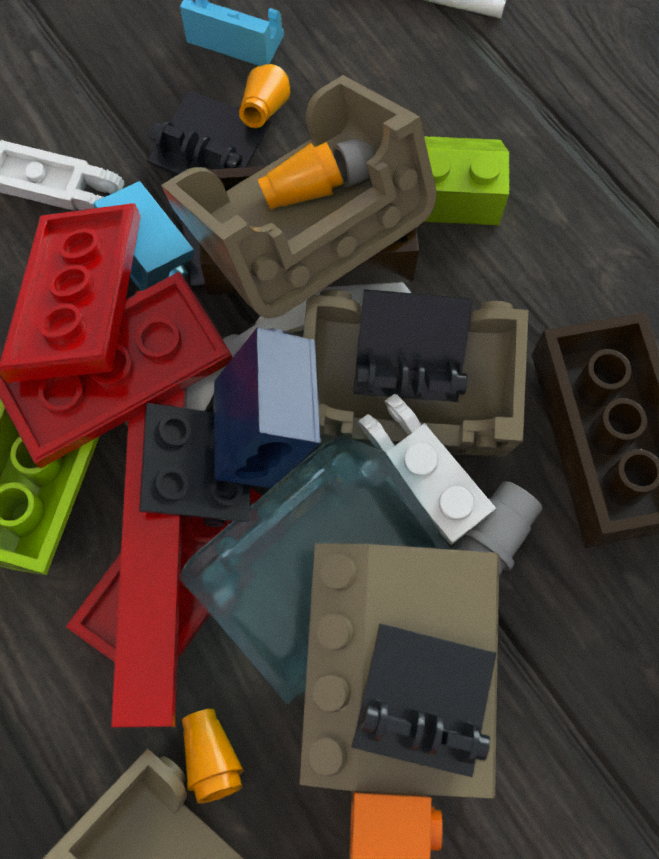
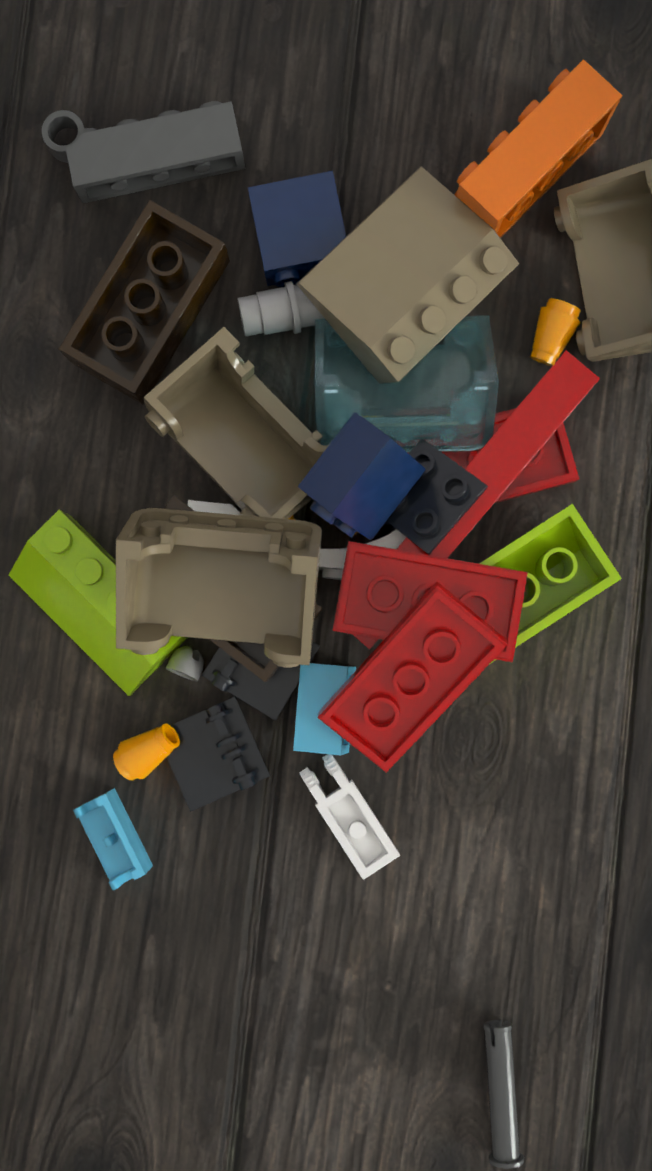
camera: 135 degrees left, 15 degrees up
light orange cone [257,142,344,210] -> none
light grey hinge [333,139,376,188] -> none
black hinge [352,623,496,777] -> none
black hinge [353,289,473,402] -> none
white hinge [358,394,496,545] -> none
none -> dark blue piece [248,171,346,287]

